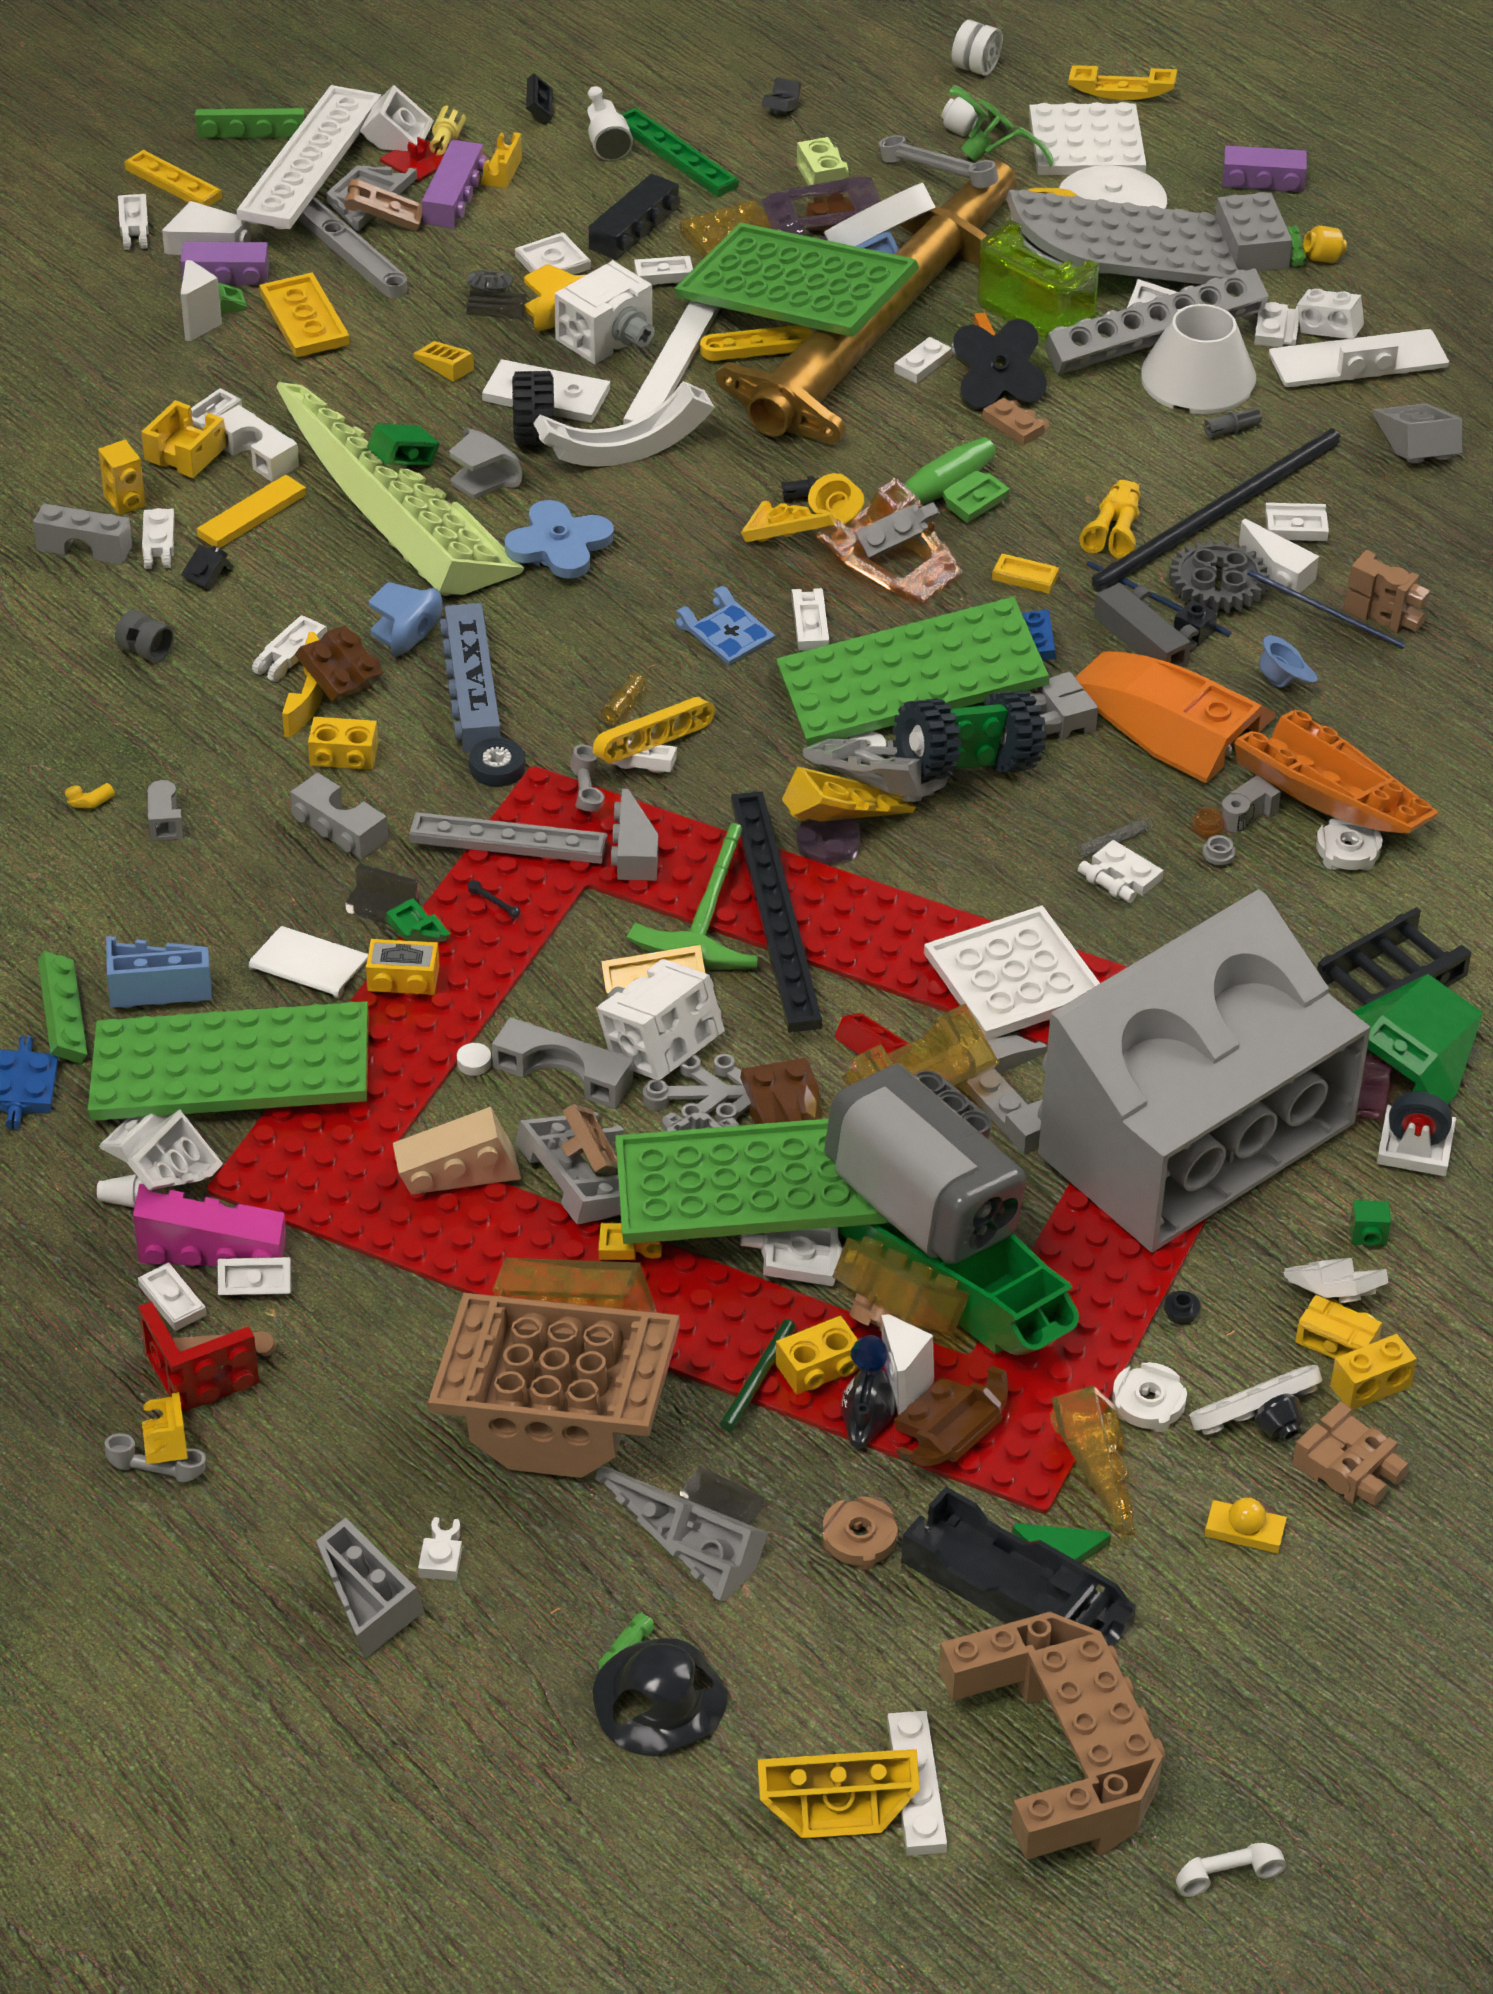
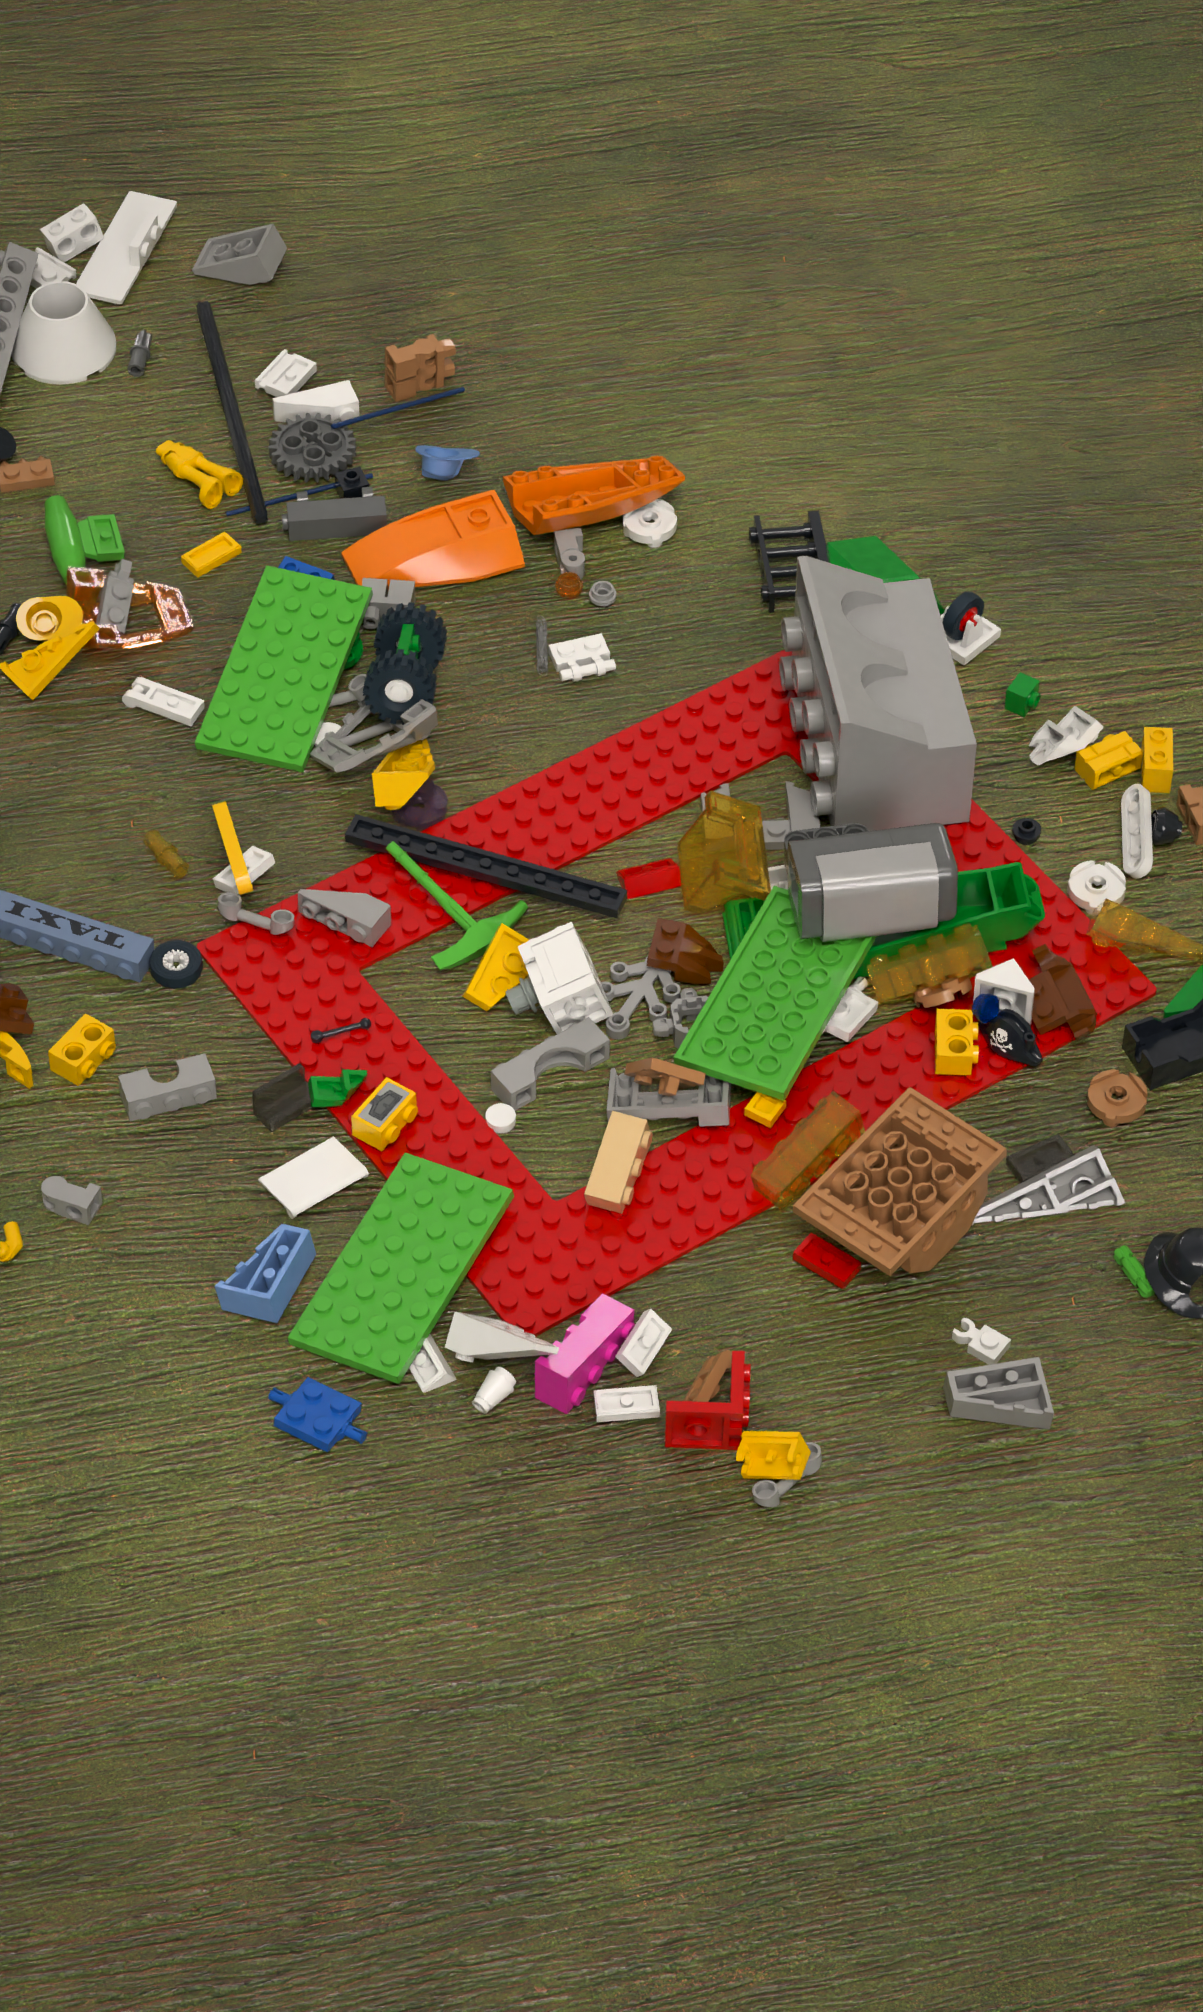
camera: 60 degrees left, 5 degrees up
bright green plate [38,951,87,1064] -> none
light grey tile [409,812,607,864] -> none
medium blue flag [675,586,775,666] -> none
dark green bar [720,1319,796,1432] -> none
white plate [924,905,1100,1040] -> none

